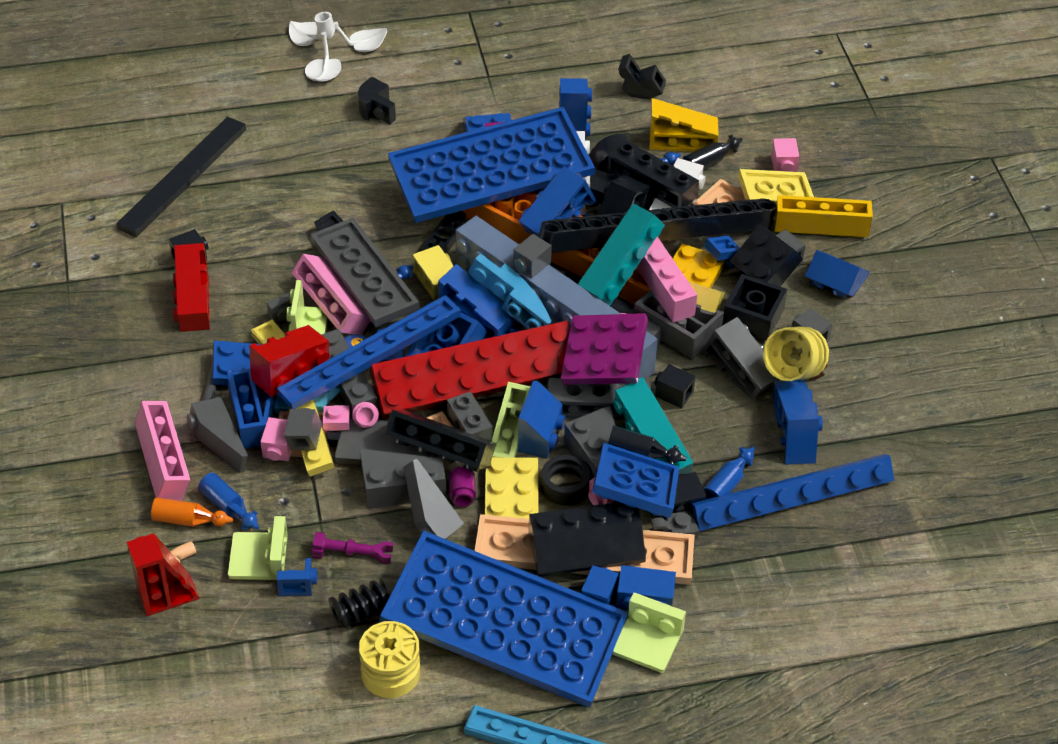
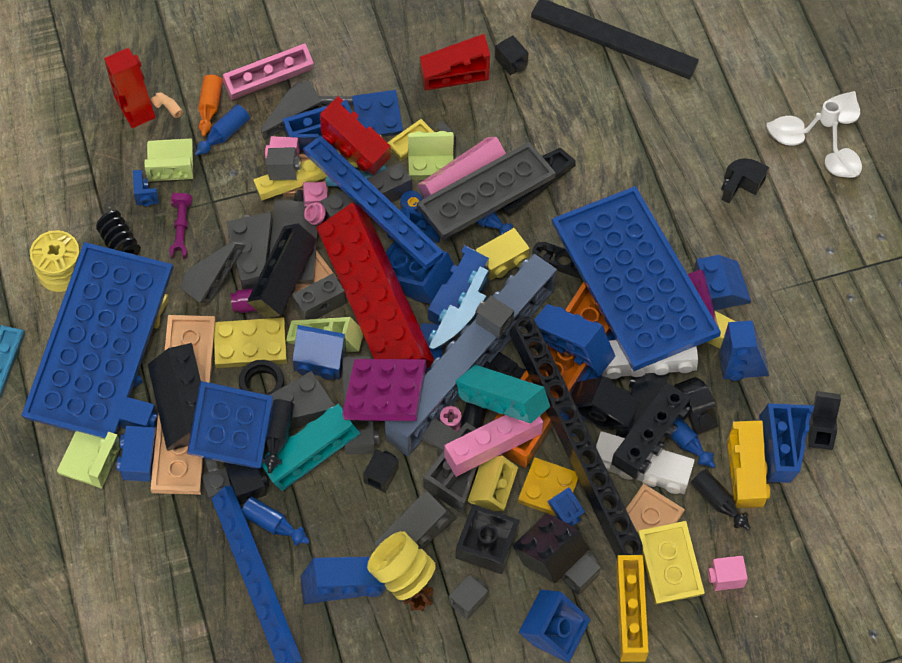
camera: 85 degrees right, 15 degrees up
none -> blue wedge [759,403,814,483]

